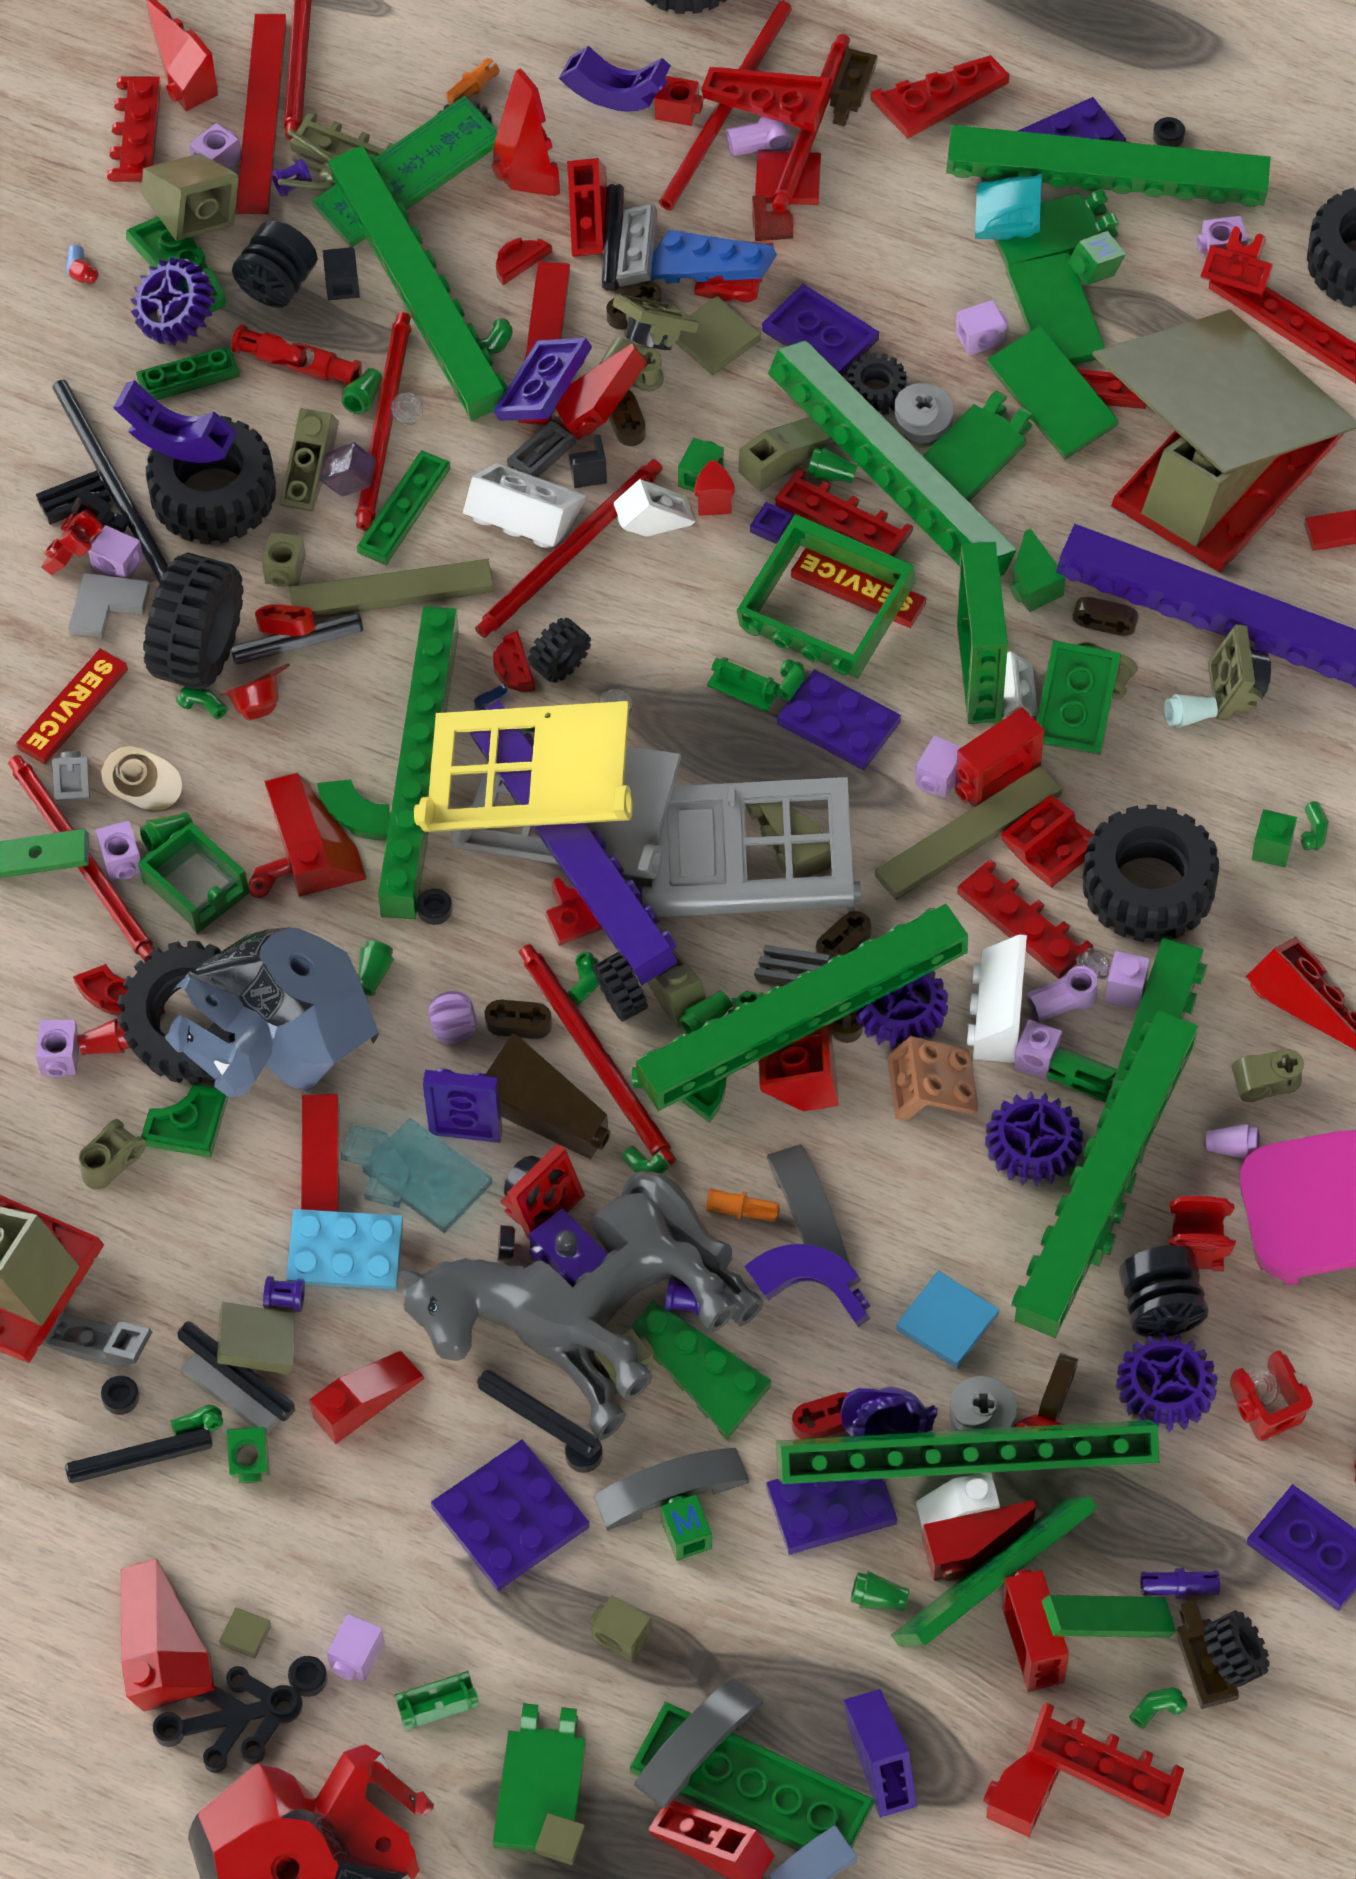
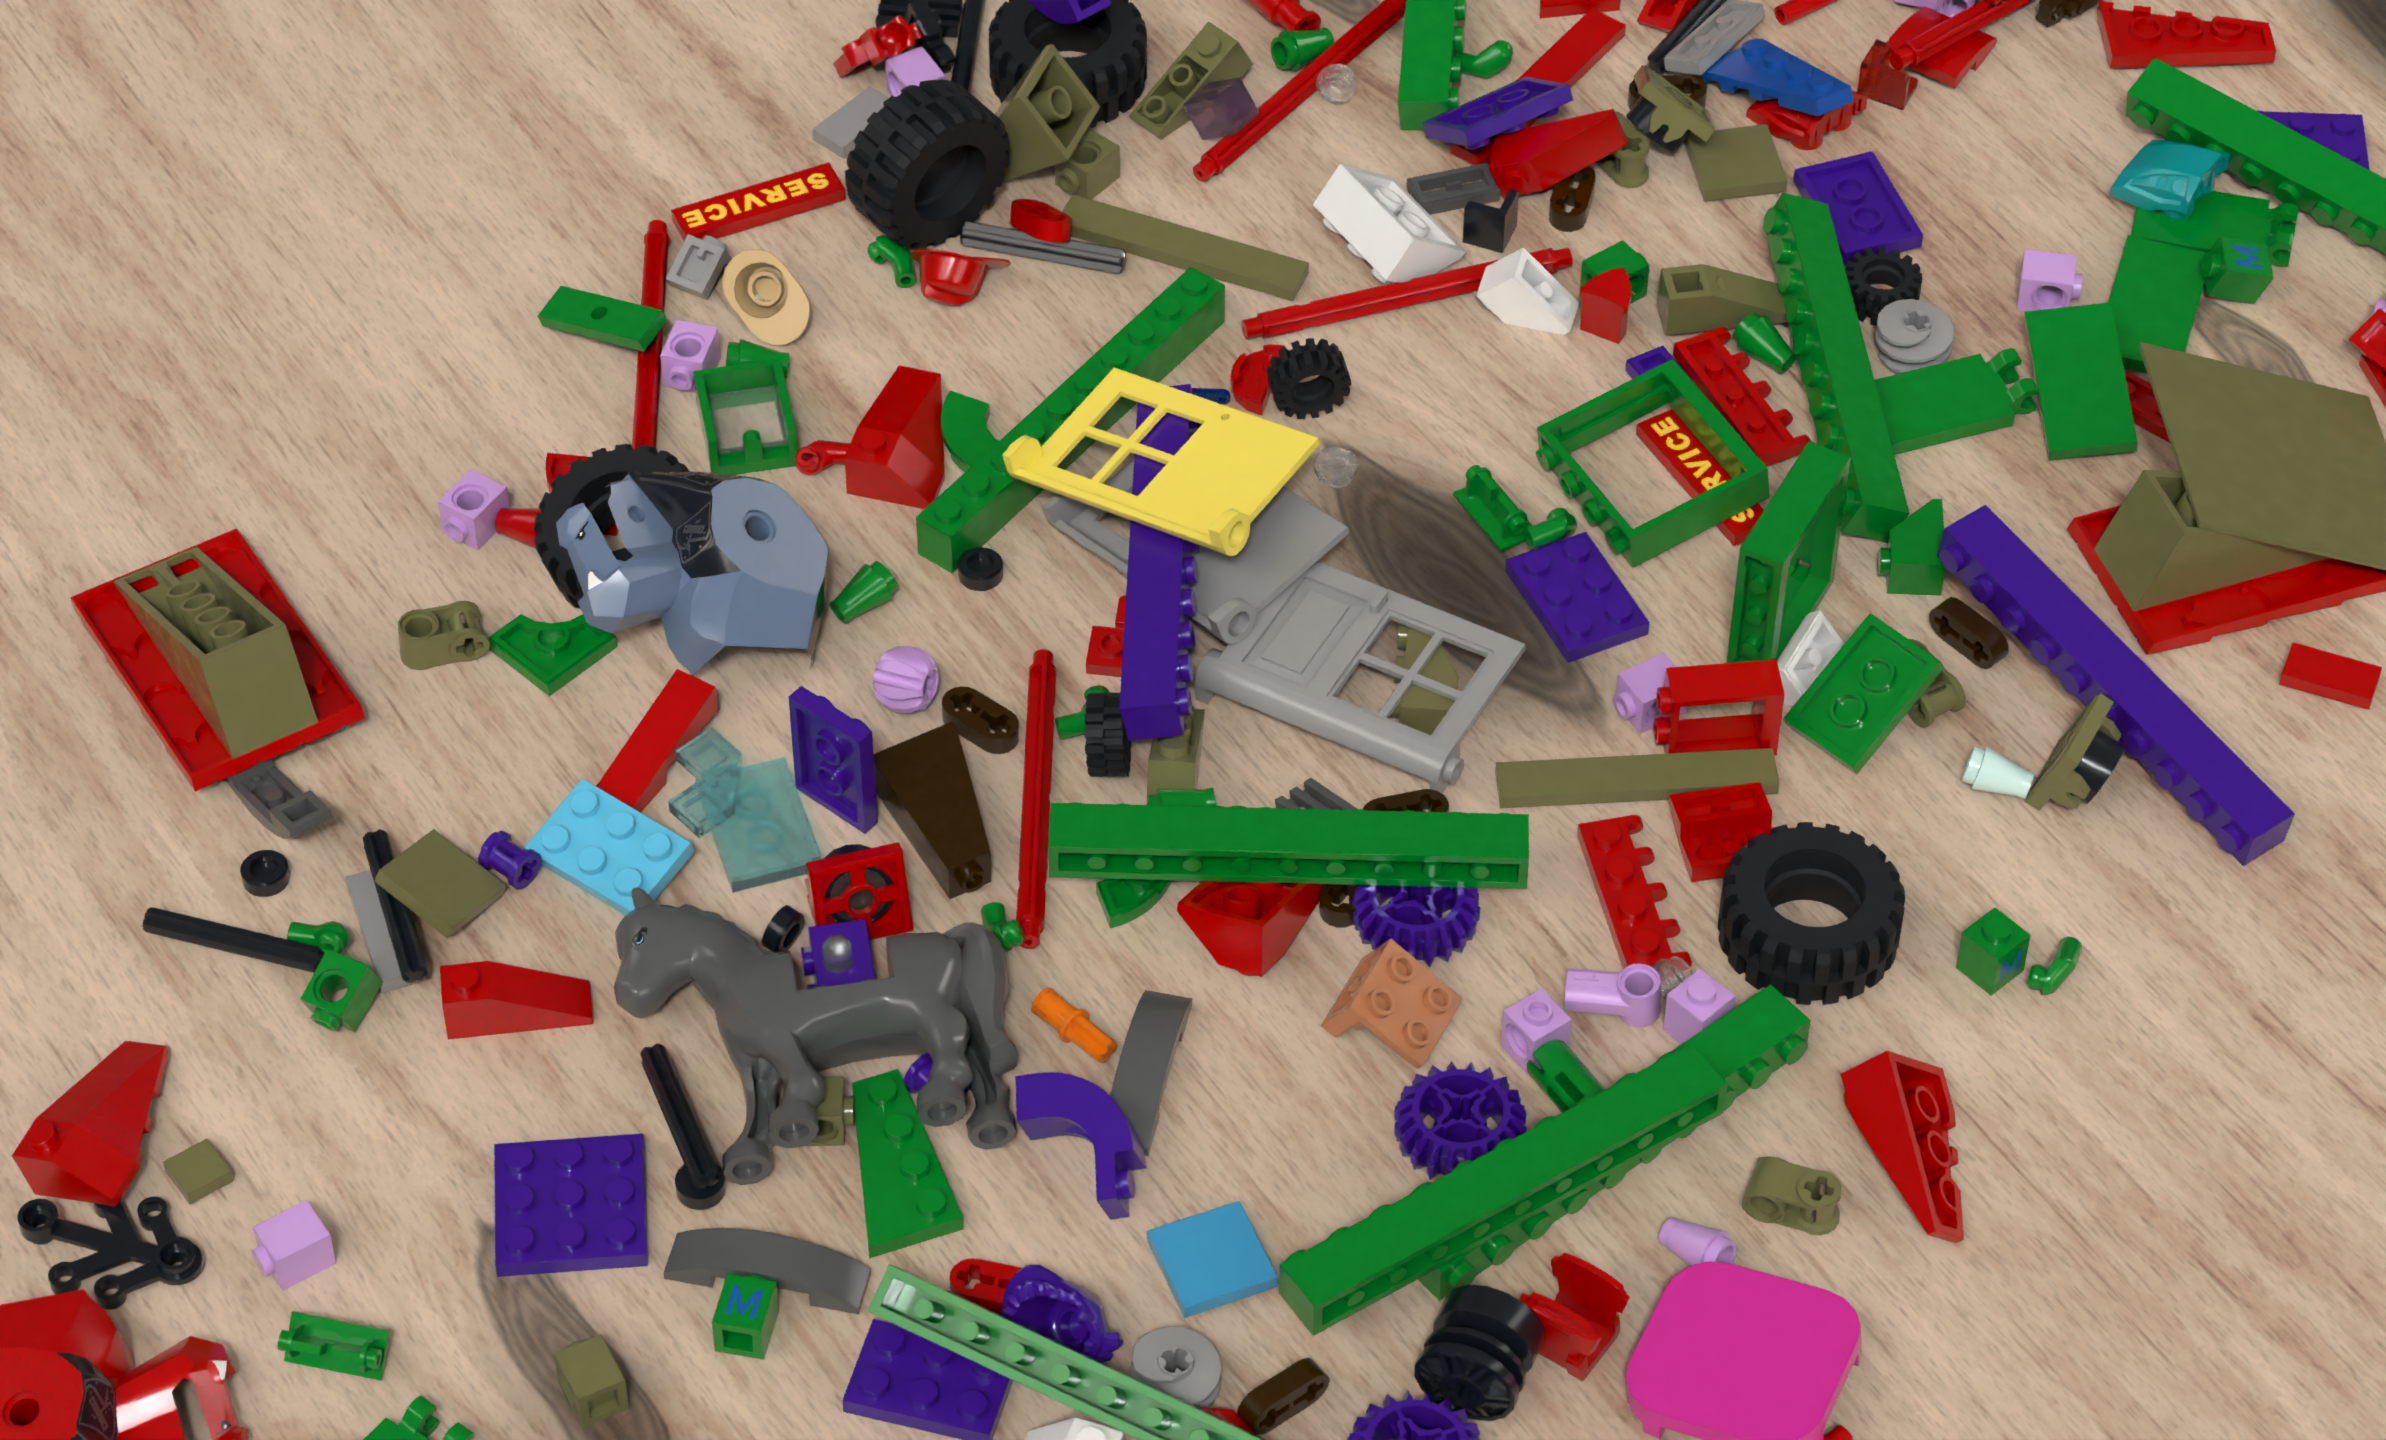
camera: 30 degrees right, 10 degrees down
black tile [288,1656,327,1697] -> none
green tile [357,450,451,565] -> none
white slope [967,935,1027,1063] -> none
none -> olive slope [995,44,1100,182]

